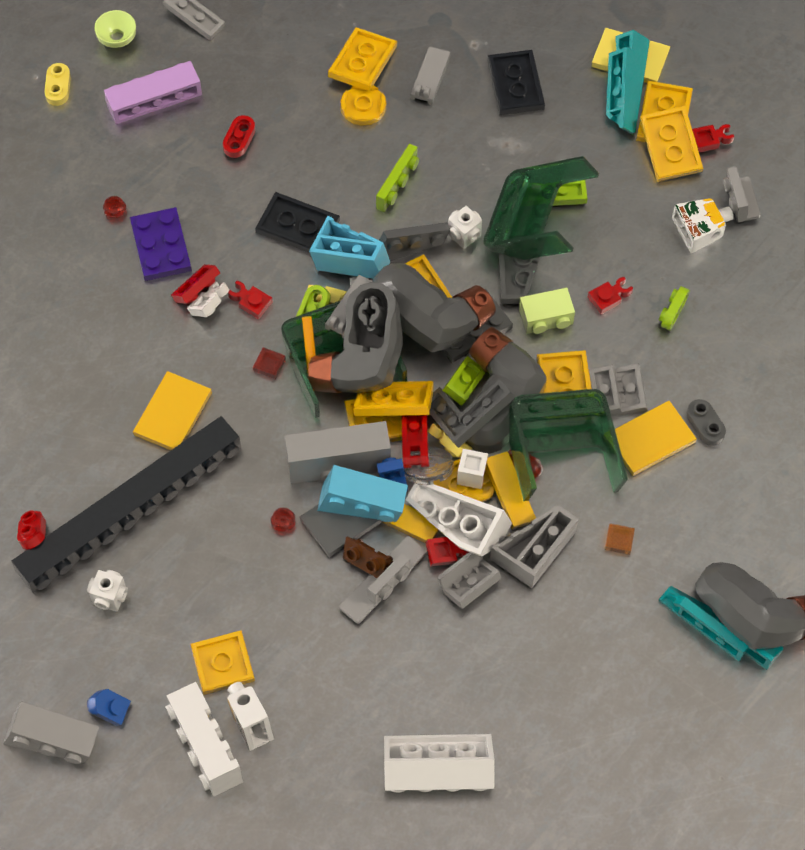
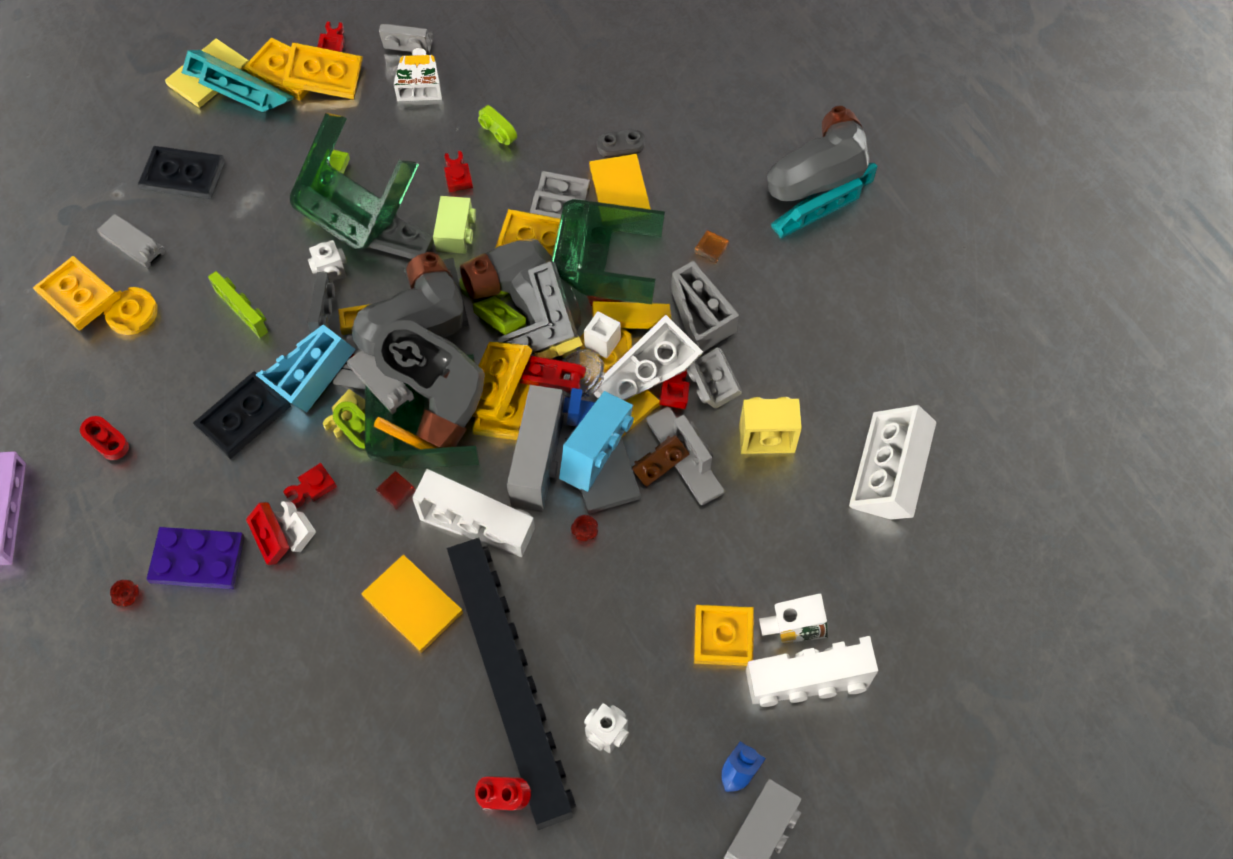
camera: 70 degrees left, 0 degrees up
none -> white wedge [412,469,535,557]
none -> light yellow brick [739,397,802,454]

